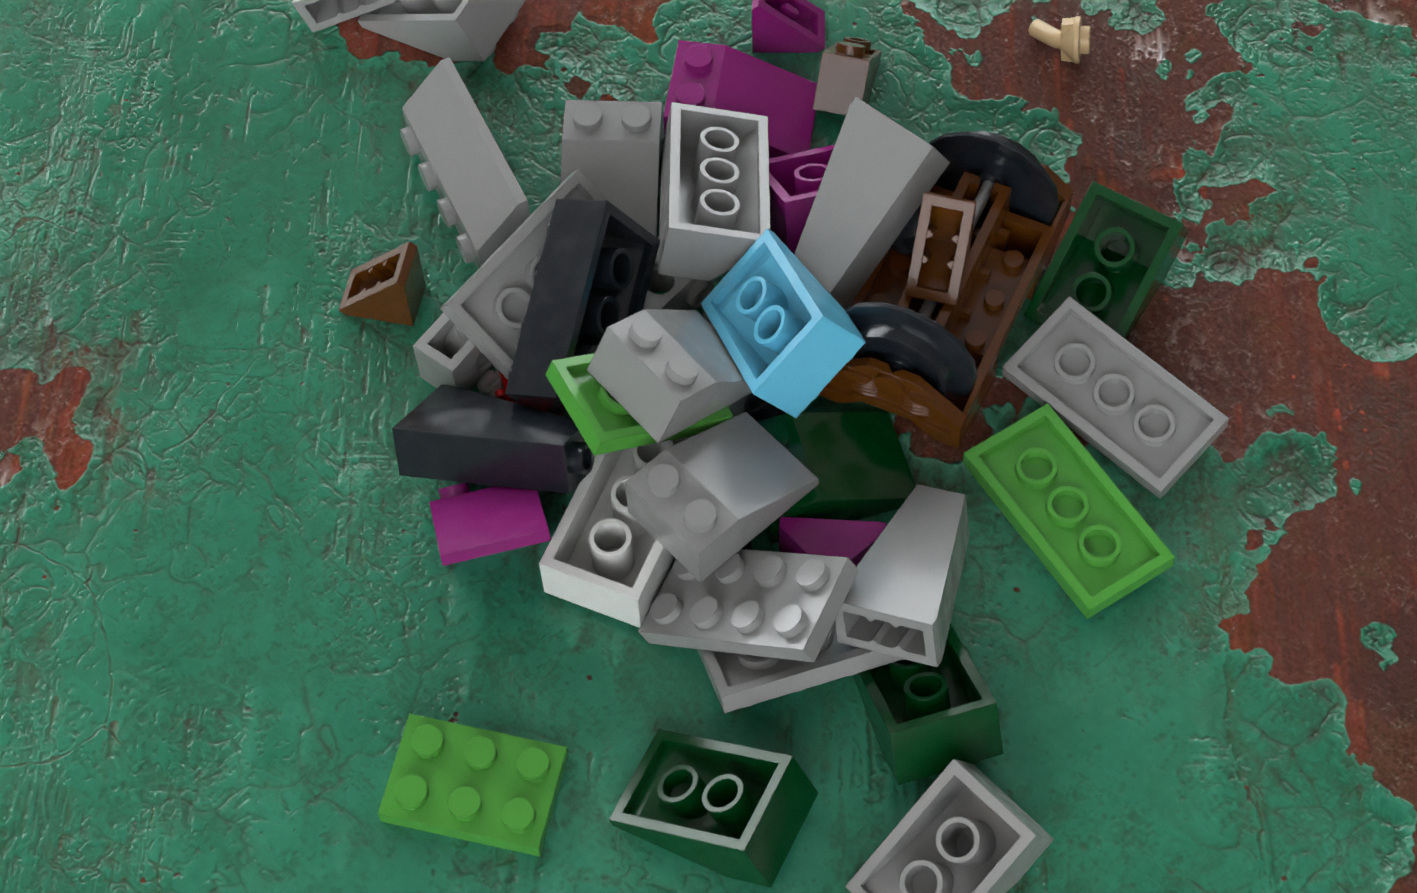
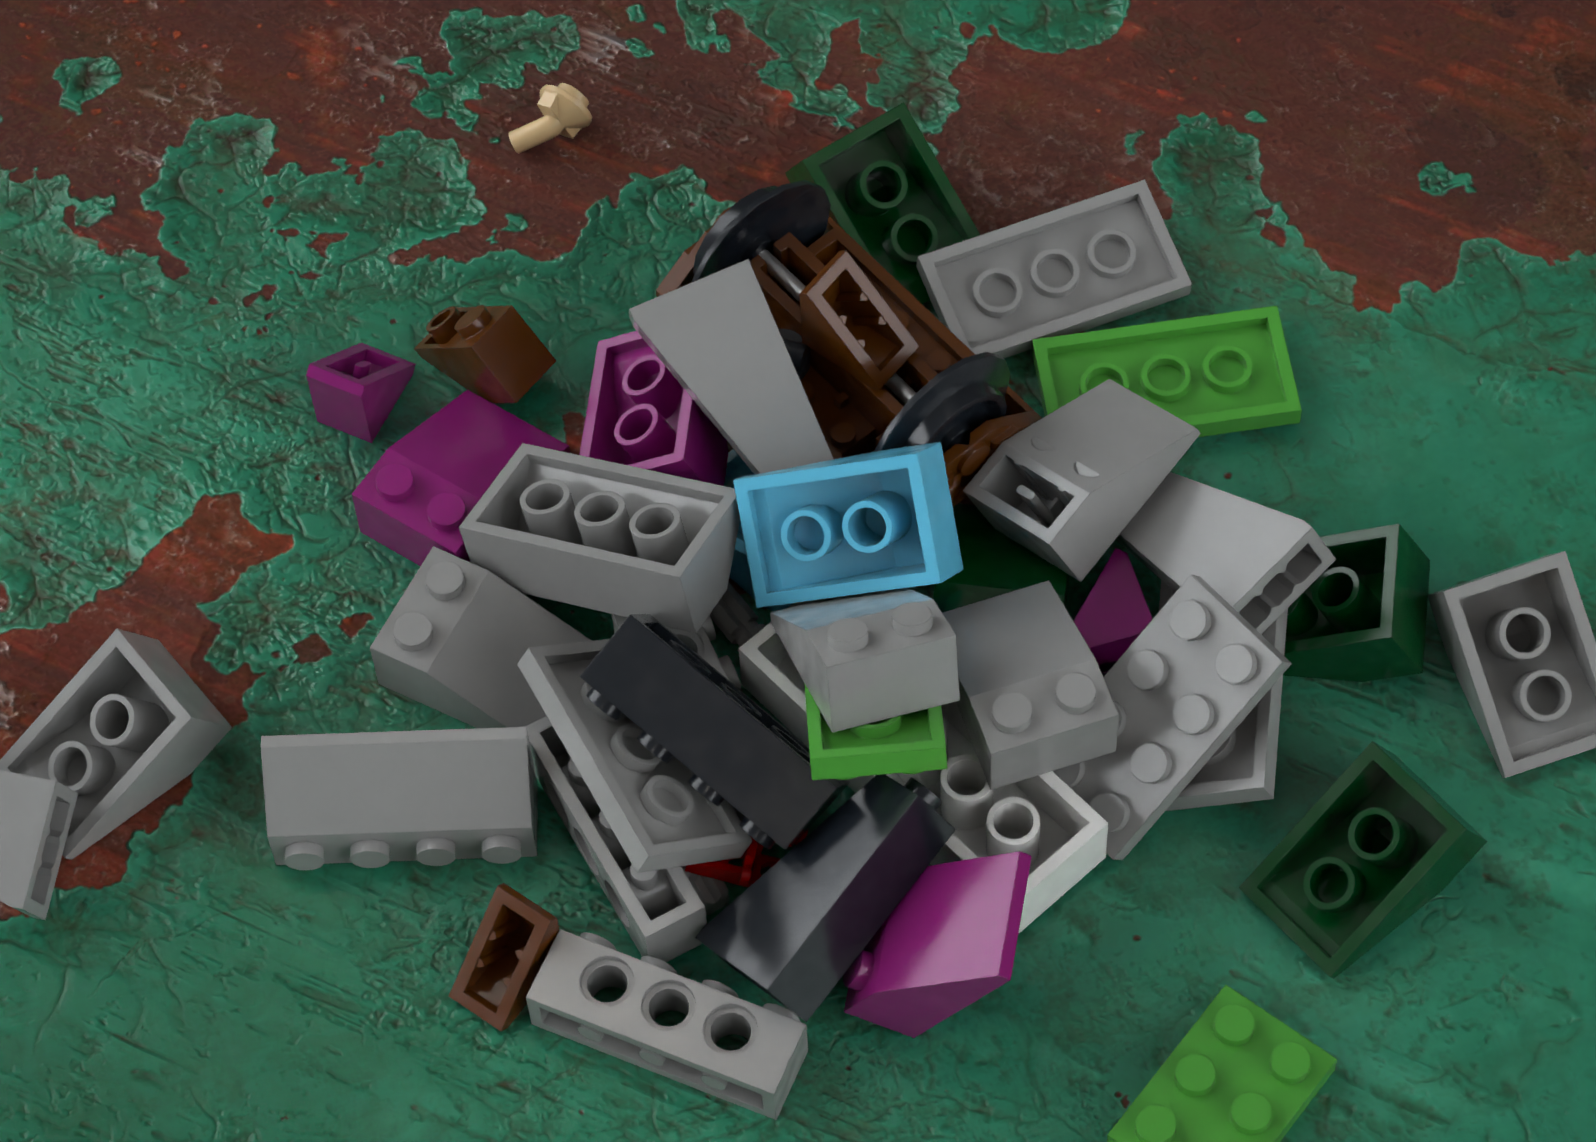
camera: 65 degrees left, 0 degrees up
none -> light grey brick [526,929,808,1120]
none -> light grey slope [963,379,1201,582]

